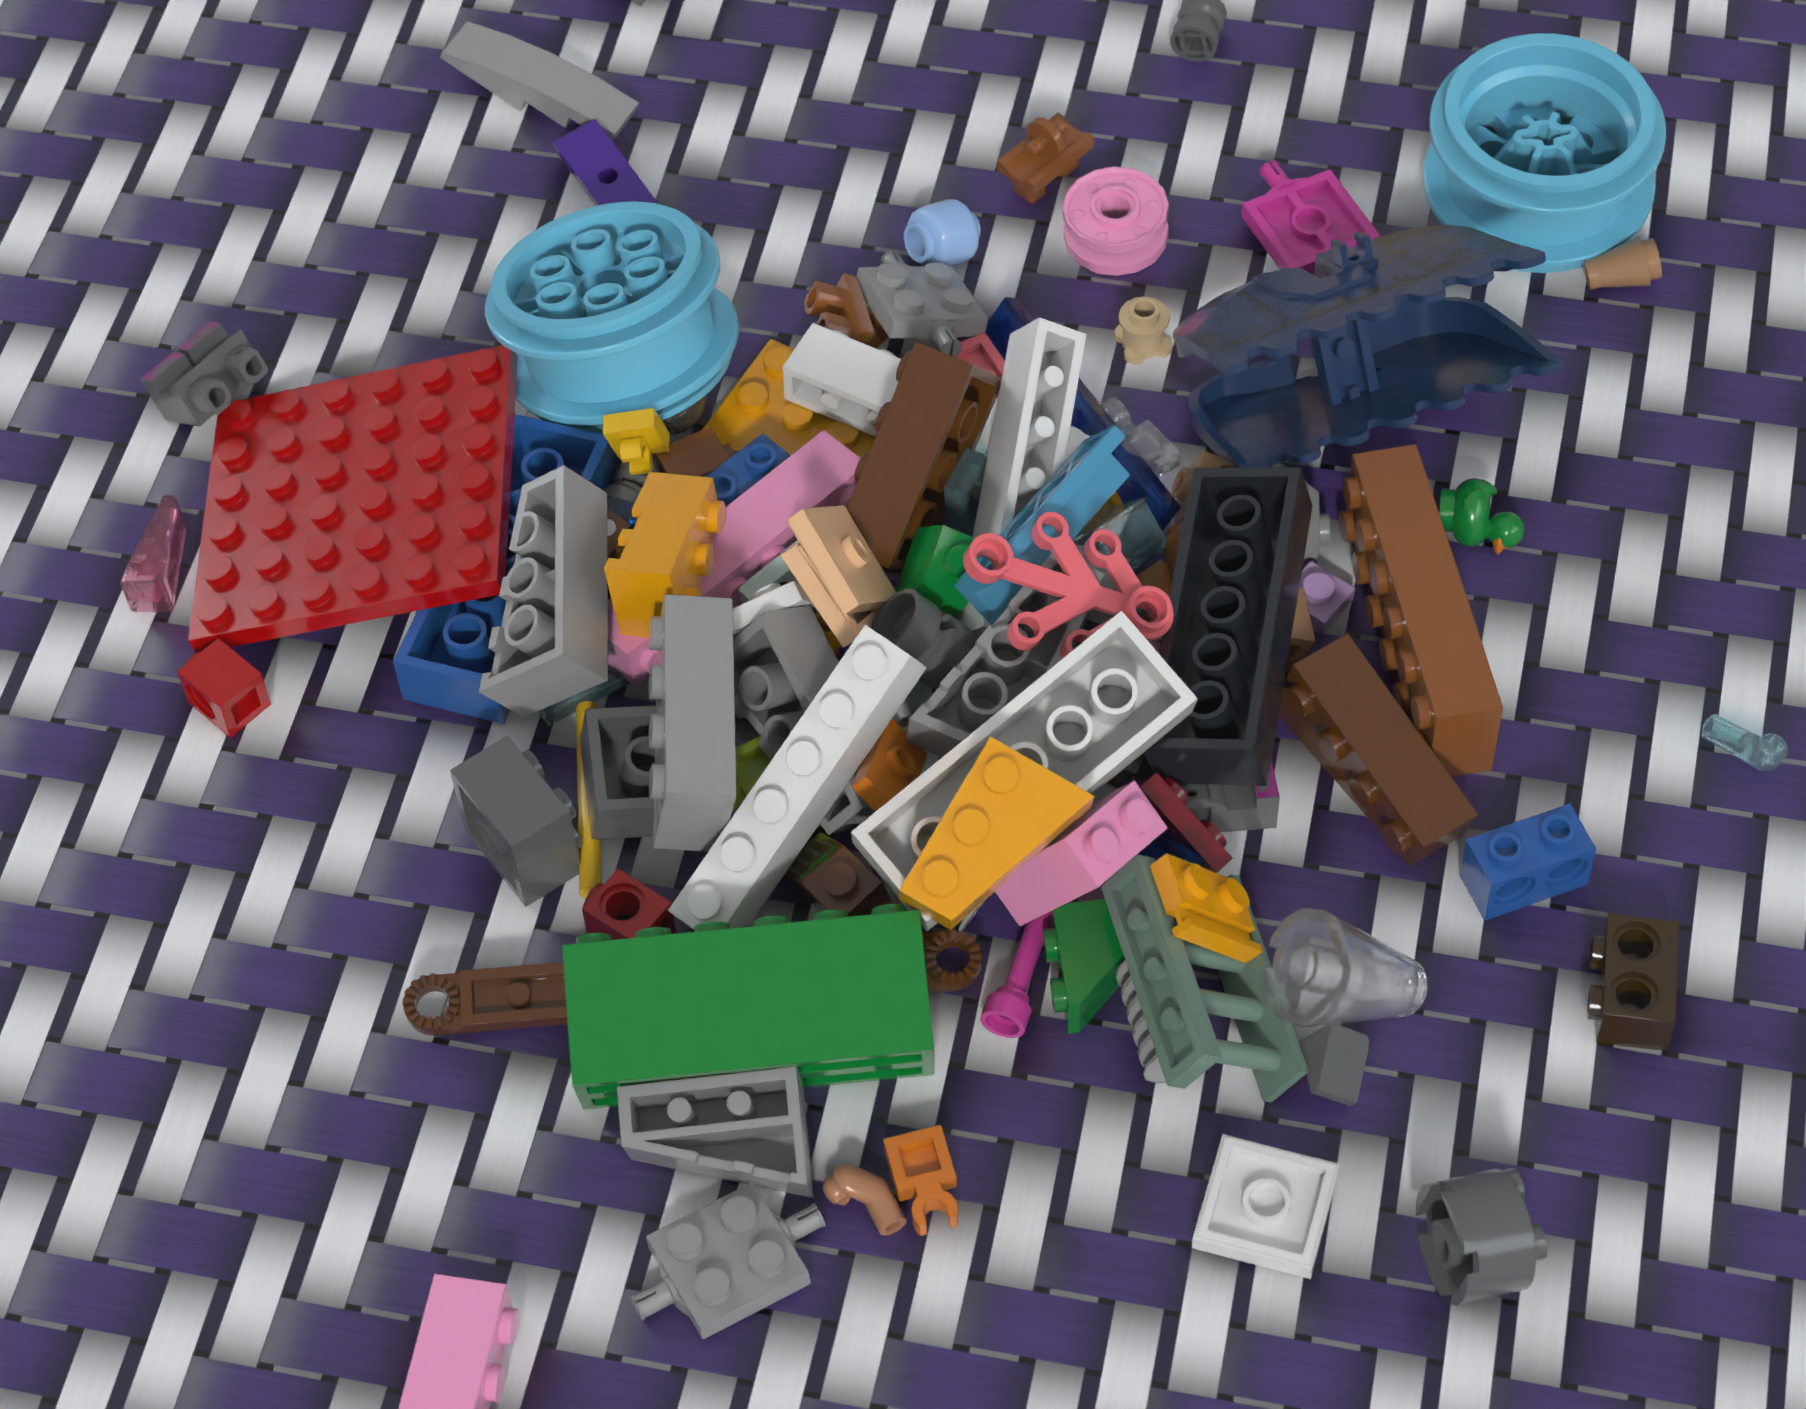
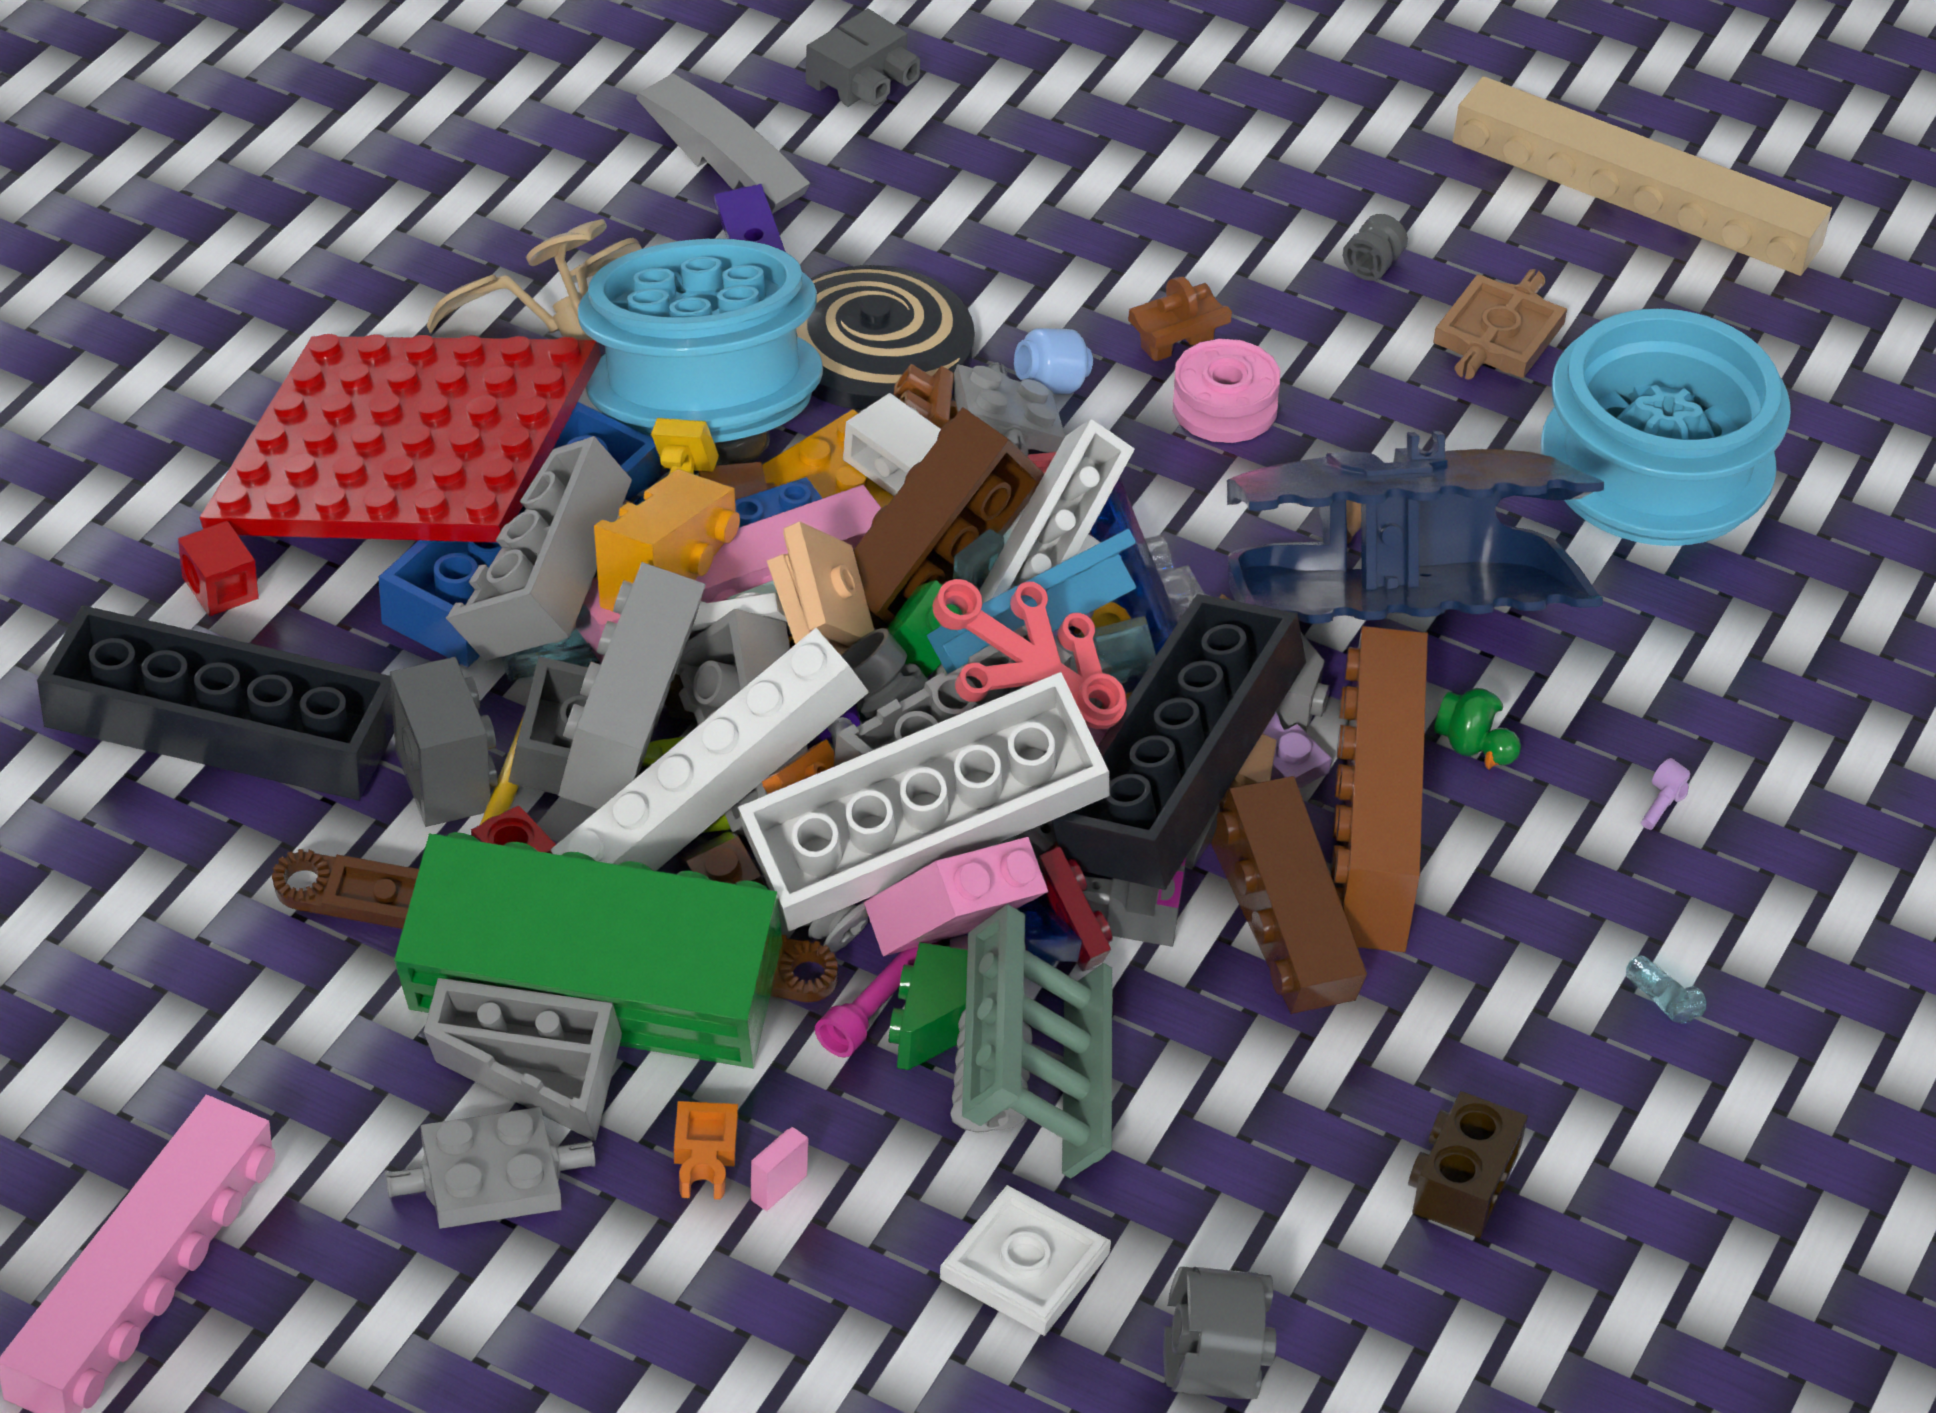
camera: 10 degrees right, 10 degrees down
clear pink slope [121,495,187,612] -> none
dark grey hips [140,321,268,427] -> none
nougat arm [823,1163,906,1236] -> none
light orange wedge [899,736,1095,930] -> none
tan brick [1114,296,1173,365] -> none
light orange plate [1149,853,1263,963] -> none
dark pink plate [1242,160,1380,275] -> none
clear cone [1263,908,1427,1027] -> none
dark grey slope [1300,1023,1369,1107] -> none
blue brick [1459,803,1596,921] -> none
medium nougat cone [1583,236,1662,290] -> none
none -> black brick [37,605,394,801]
none -> tan plant [427,219,642,340]
none -> bright pink tile [751,1127,808,1211]
none -> black dish [796,265,975,410]
none -> medium nougat plate [1433,269,1567,380]
none -> lavender hand [1641,758,1690,830]

